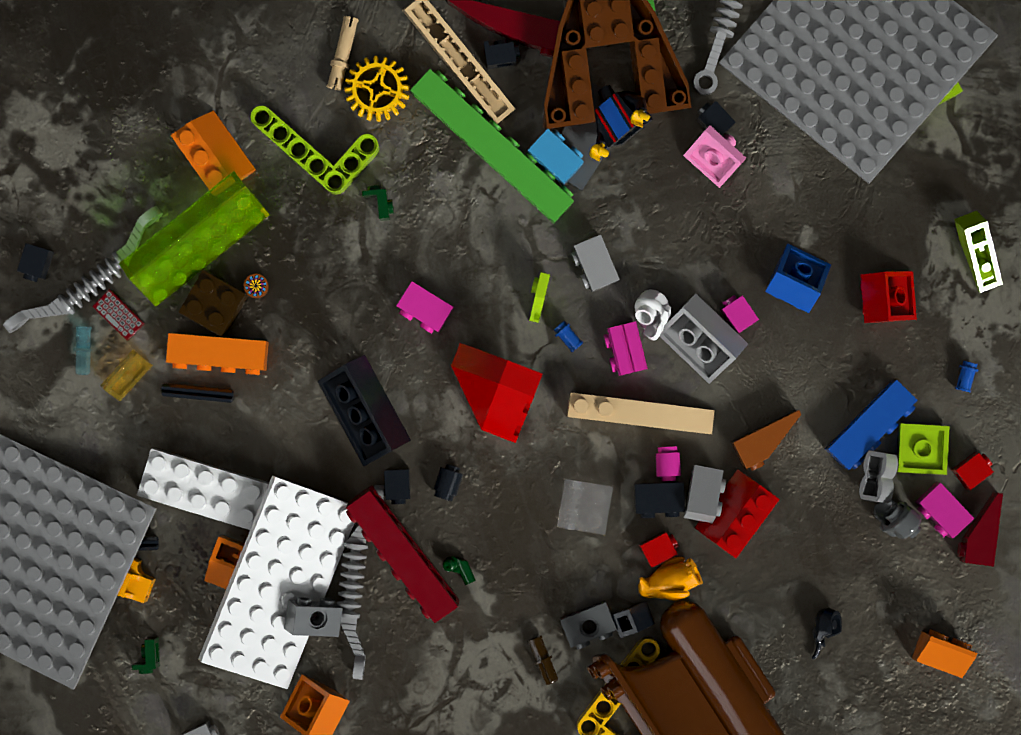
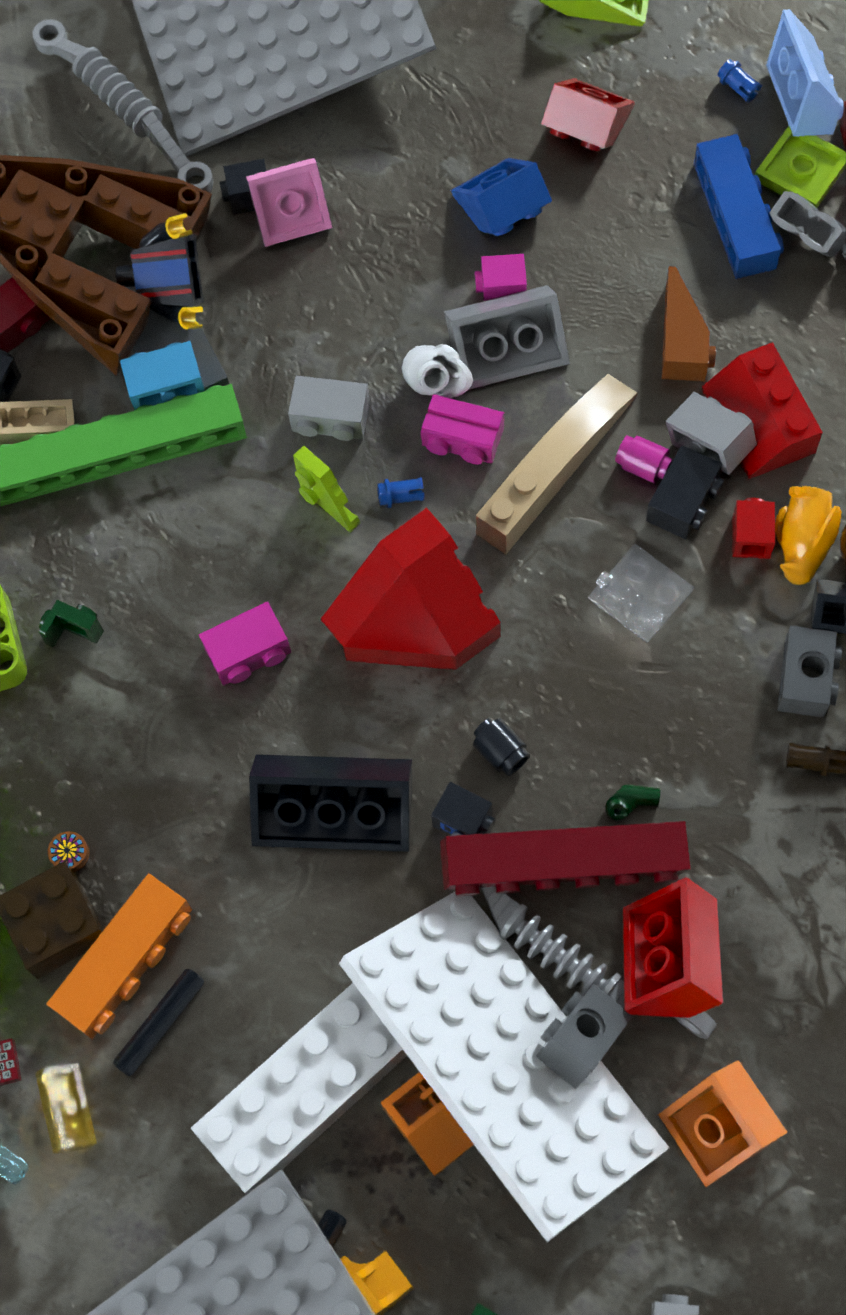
camera: 55 degrees left, 20 degrees down
none -> red slope [623,877,723,1018]
none -> light blue slope [766,9,844,136]

